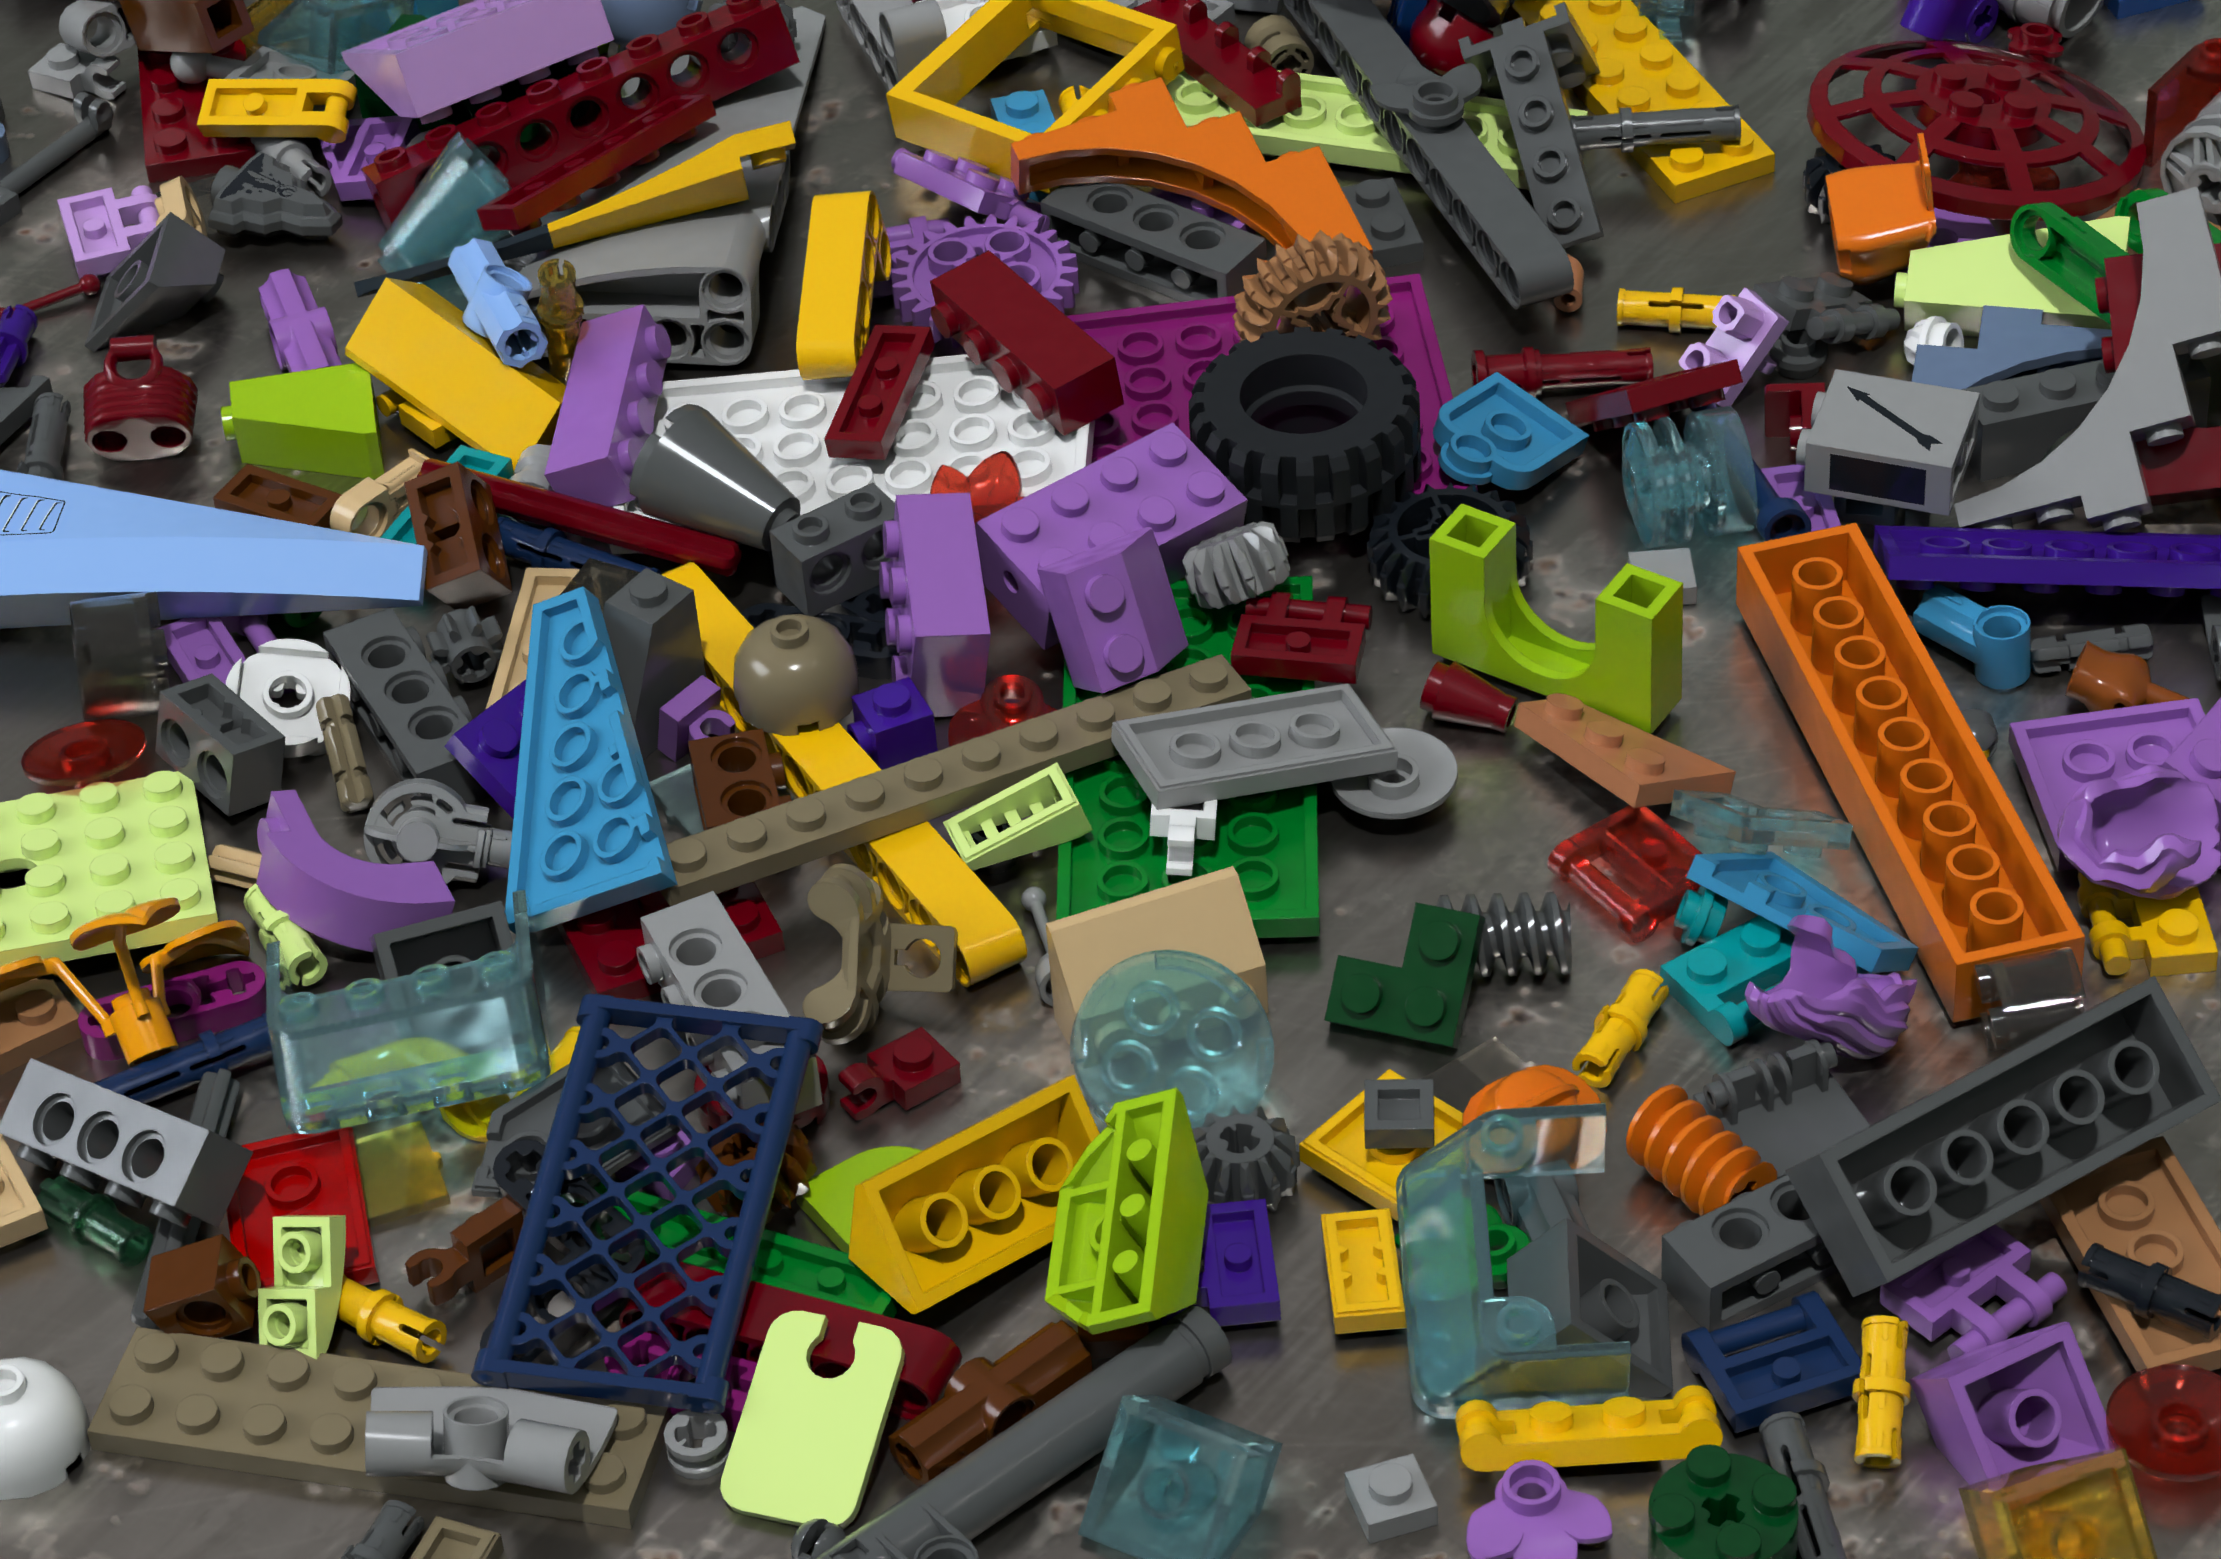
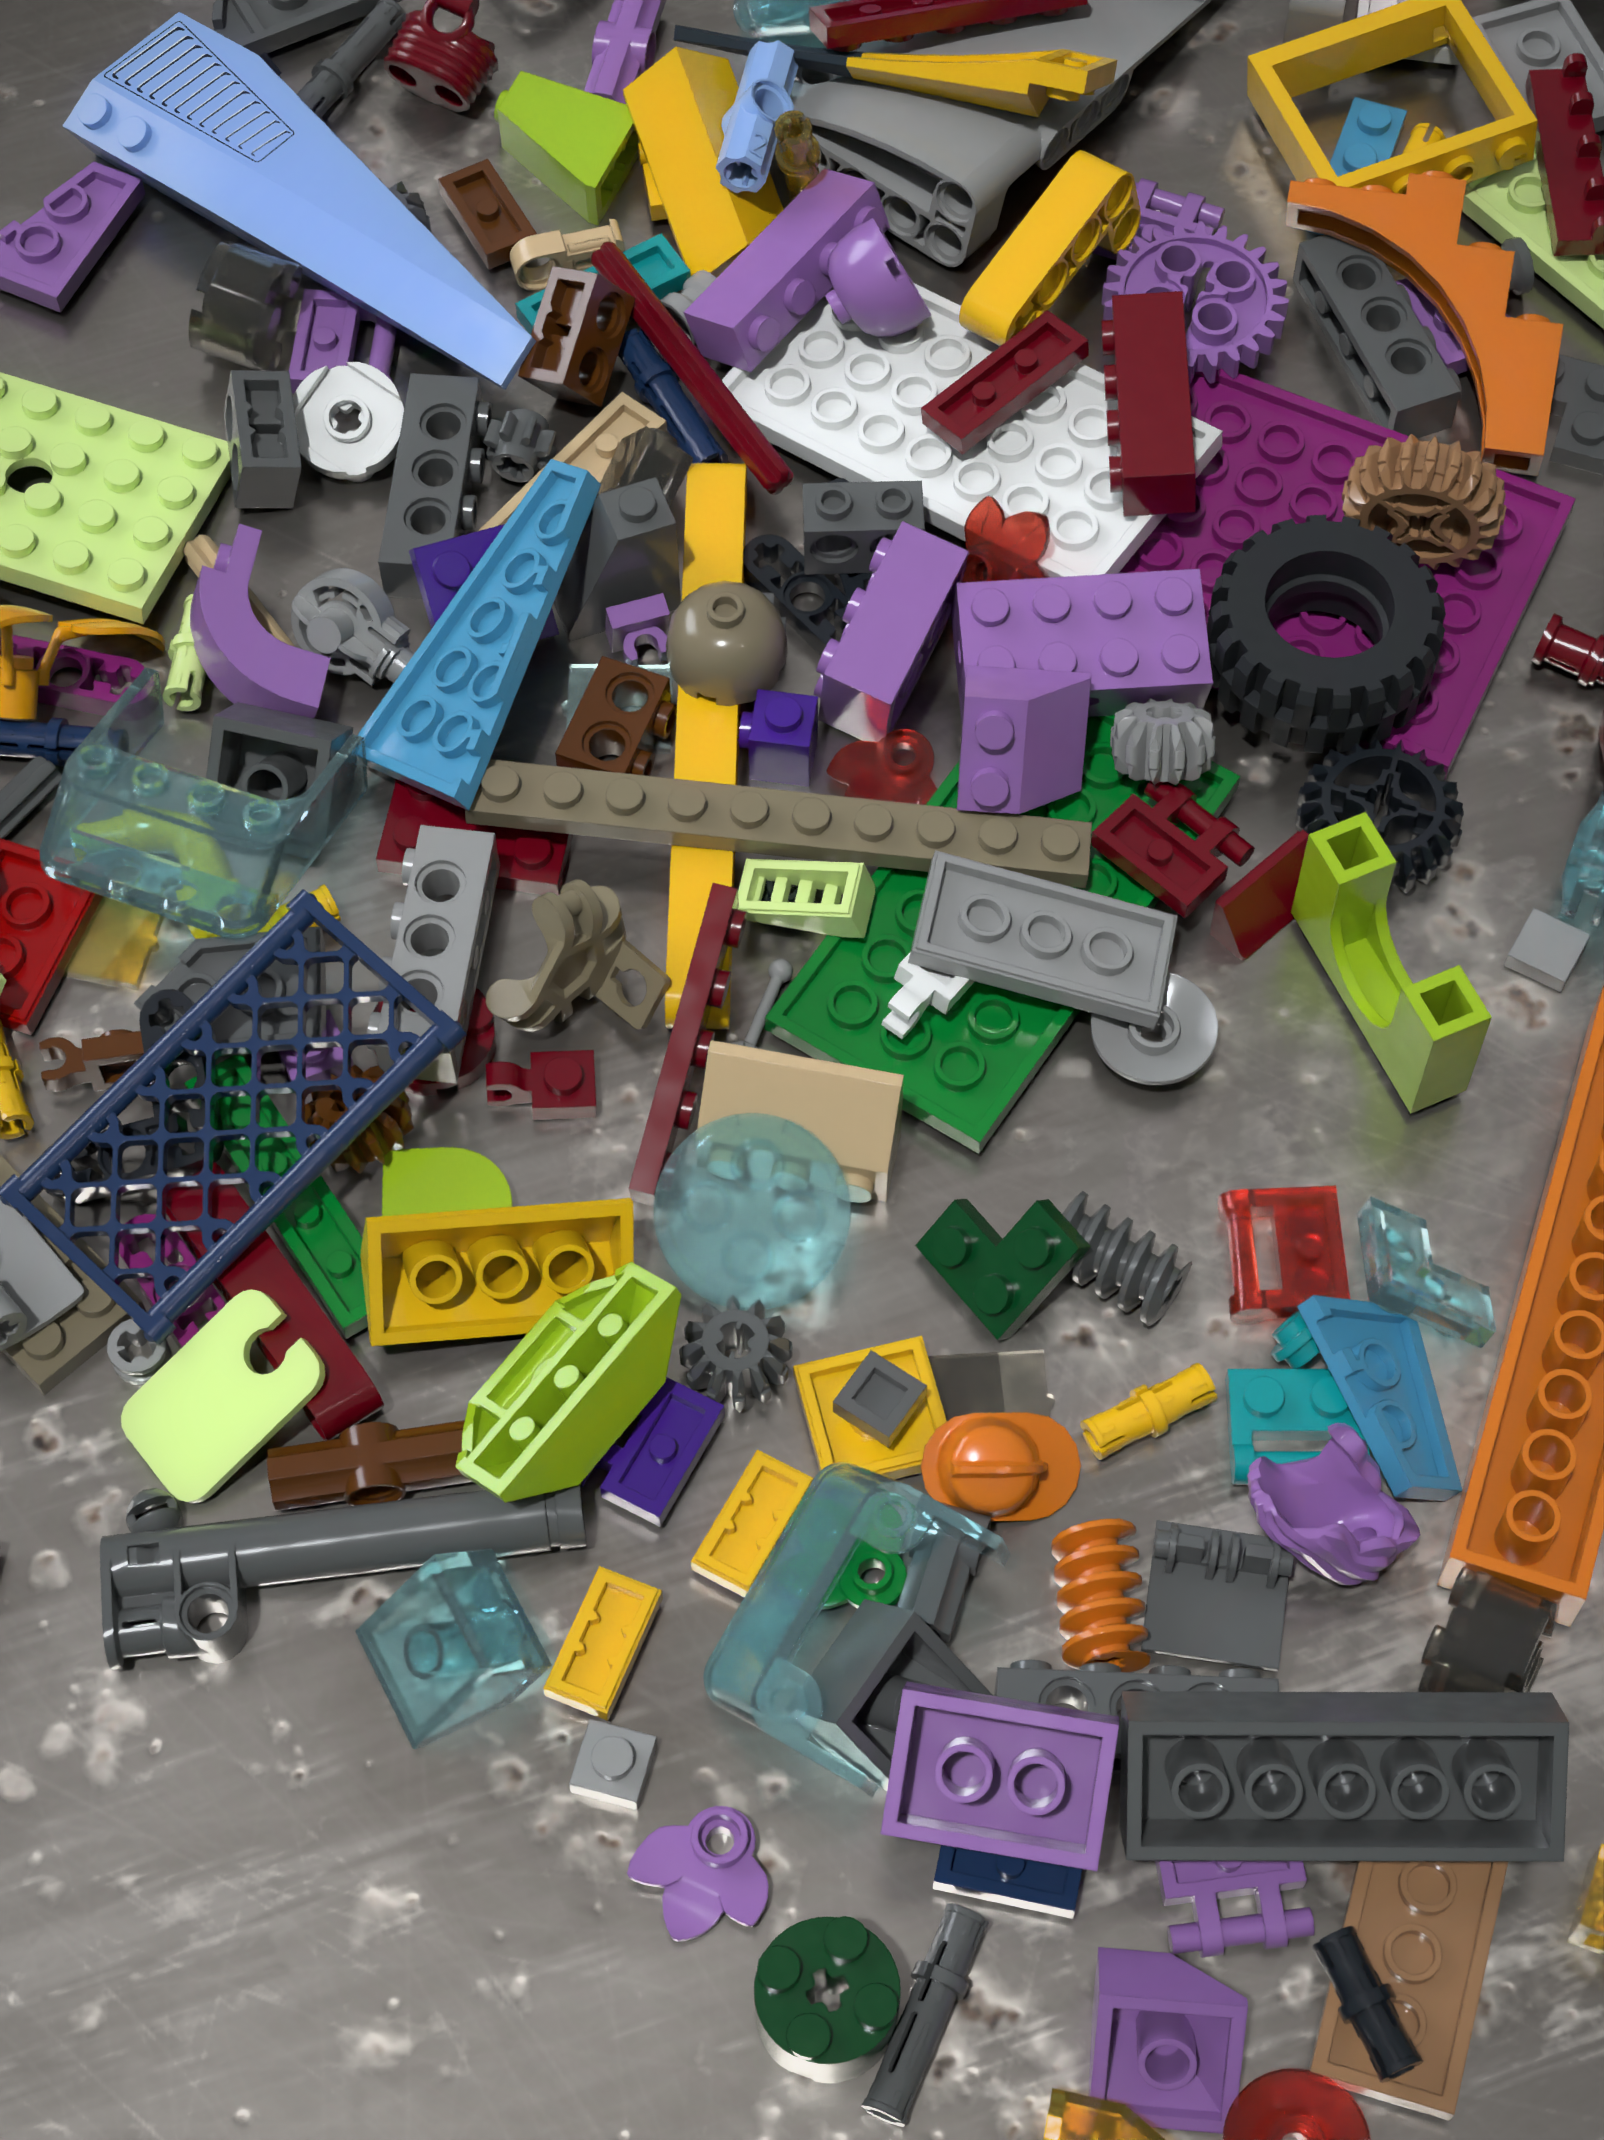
camera: 30 degrees right, 20 degrees up
clear red dish [21,719,147,789] -> none
dark tan axle [316,694,374,813] -> none
dark grey cone [629,404,801,552] -> none
medium lavender plate [891,148,1050,233] -> none
dark red cone [1420,661,1518,734] -> none
dark azure plate [1433,372,1589,490] -> none
yellow plate [1455,1385,1723,1472] -> none
nougat wing [1514,693,1736,808] -> none
yellow pin [1852,1315,1911,1469] -> none
none -> yellow plate [543,1566,663,1721]
none -> dark red plate [629,883,747,1207]
none -> medium lavender cylinder [825,218,931,338]
none -> medium lavender brick [880,1681,1119,1871]
none -> dark red slope [1210,830,1309,961]

